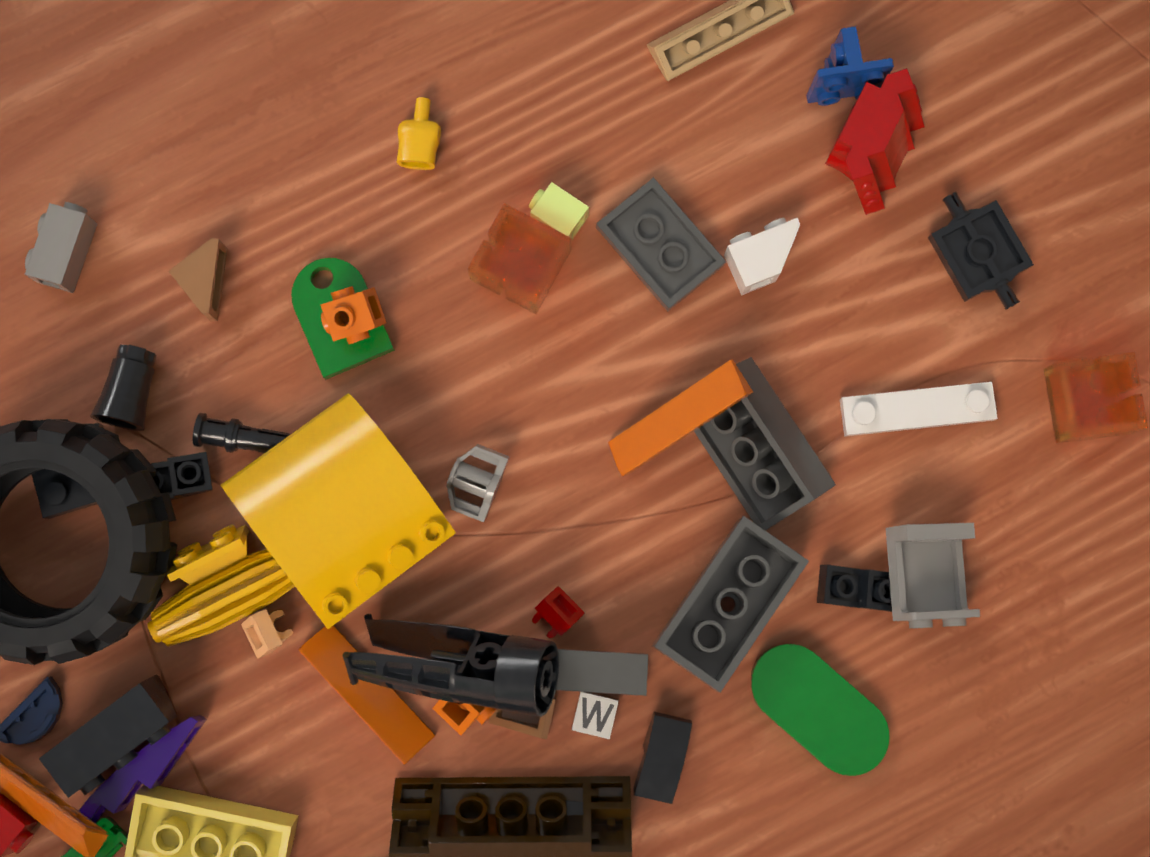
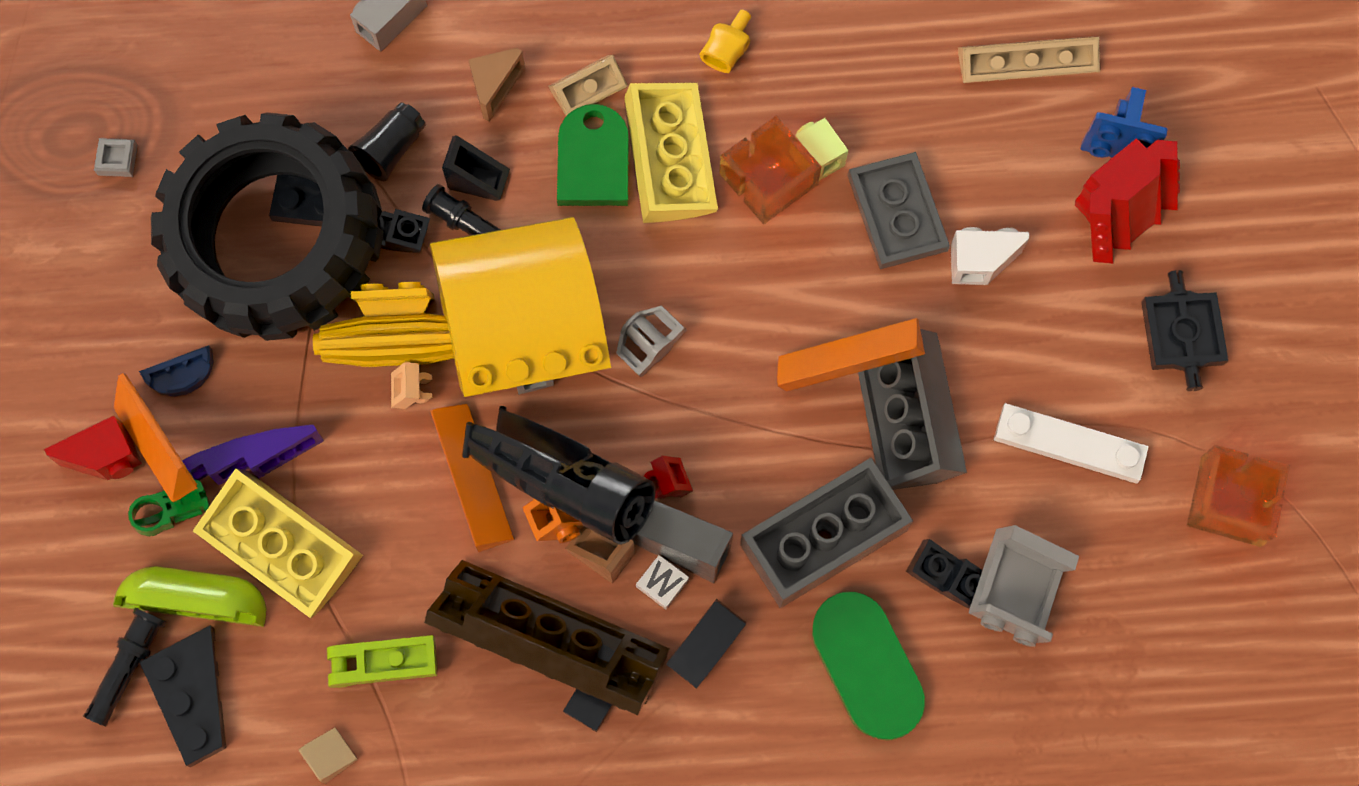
camera: 25 degrees right, 10 degrees down
black slope [39,674,177,798] -> none
orange brick [321,286,387,344] -> none
none -> black slope [442,135,510,201]
none -> tan slope [548,55,628,116]
none -> light yellow slope [624,83,718,223]

